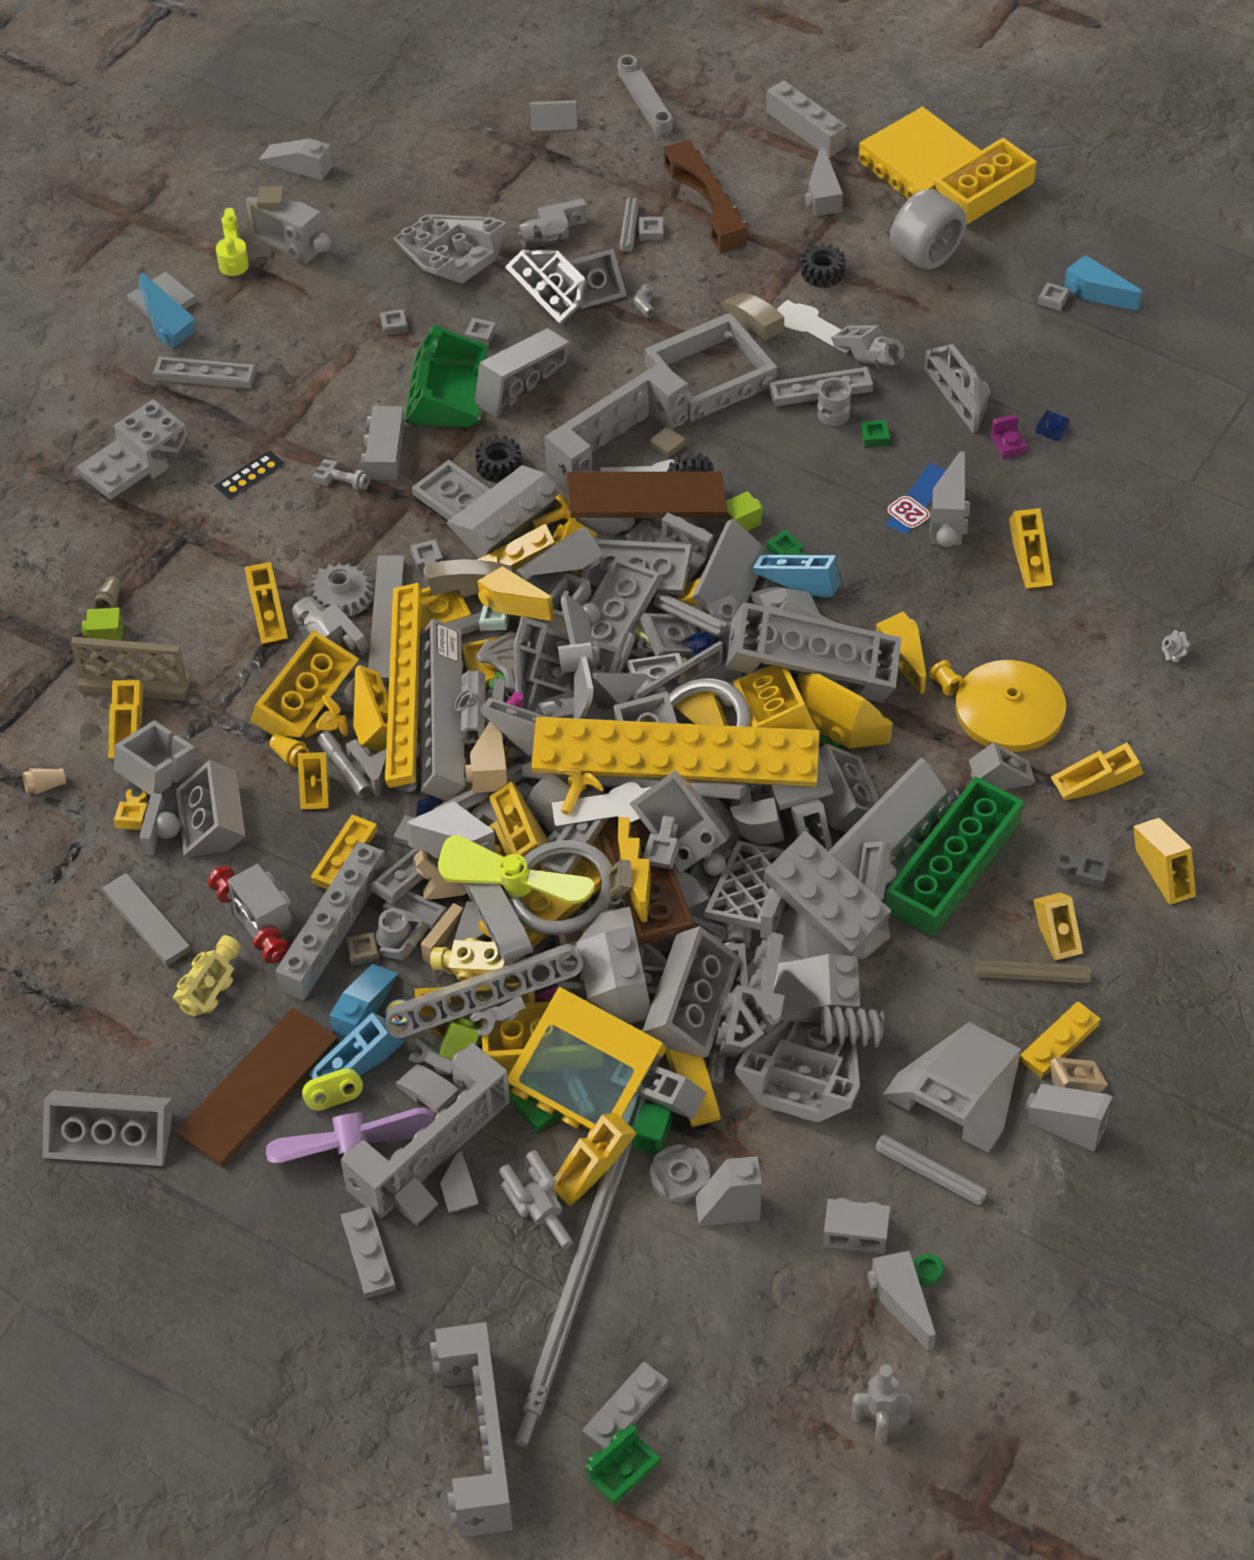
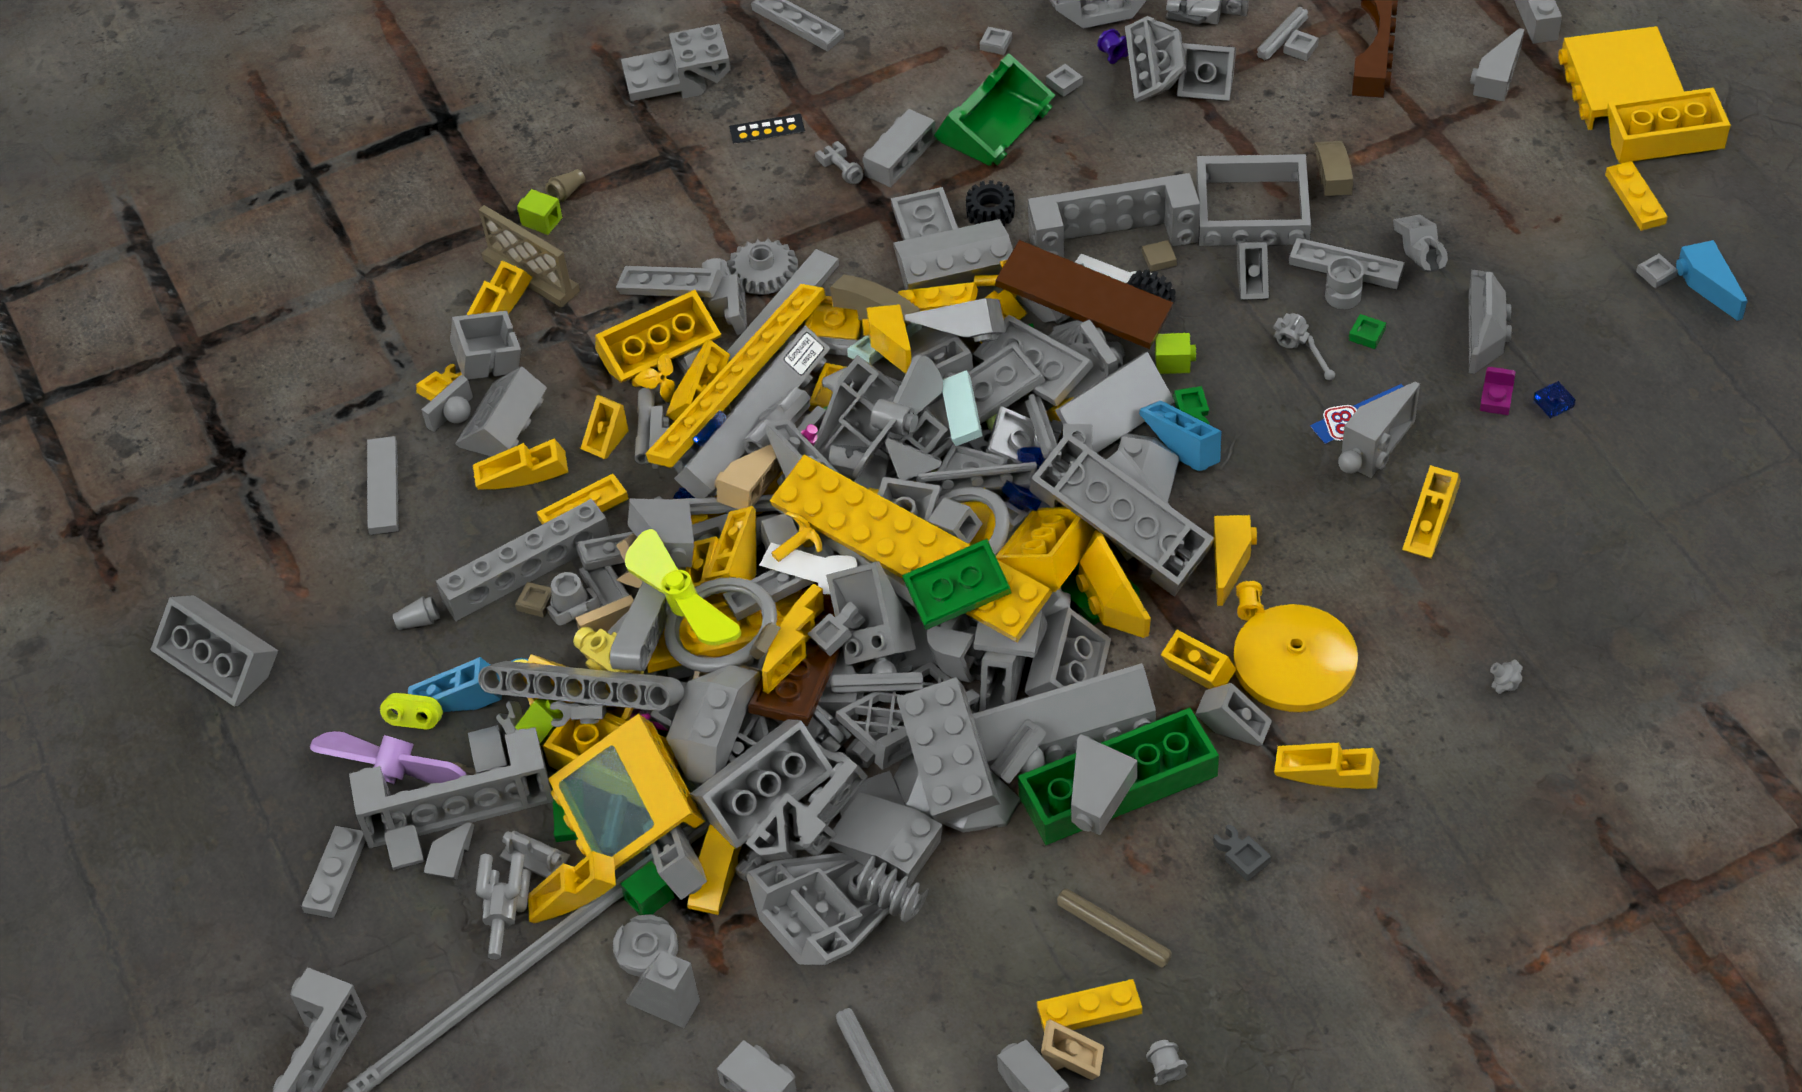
camera: 35 degrees right, 0 degrees up
tan cone [23,768,66,795] -> none
light yellow brick [172,935,242,1016] -> none
reddish brown tile [175,1007,339,1167] -> none
light grey brick [207,864,294,964] -> none
yellow slope [245,562,288,645] -> none
yellow cone [269,734,309,767] -> none
dark azure slope [329,964,399,1039] -> none
light grey plate [410,539,443,583] -> none
light grey wedge [474,328,570,418] -> none
light grey arm [633,284,655,319] -> none
white sticker [776,300,851,353] -> none
black tyre [801,243,845,288] -> none
light grey wedge [883,1022,1021,1153] -> none
light grey wheel [890,189,967,270] -> none
yellow slope [1033,892,1083,960] -> none
yellow slope [1134,818,1196,905] -> none
none -> light grey cone [393,596,440,631]
none -> yellow slope [473,438,568,490]
none -> light grey hinge [500,830,570,878]
none -> light grey plate [616,266,723,298]
none -> clear blue tile [692,410,727,446]
none -> light grey axle [831,672,923,693]
none -> green tile [902,539,1012,630]
none -> light grey brick [927,497,983,544]
none -> light aqua tile [942,370,983,446]
none -> clear blue plate [1001,480,1042,512]
none -> light grey slope [1071,734,1137,835]
none -> dark purple brick [1097,29,1128,64]
none -> light grey brick [1146,1040,1188,1085]
none -> yellow brick [1161,630,1236,689]
none -> light grey slope [1237,241,1269,299]
none -> light grey gear [1273,313,1309,348]
none -> light grey hinge [1305,335,1335,381]
none -> yellow plate [1605,161,1668,231]

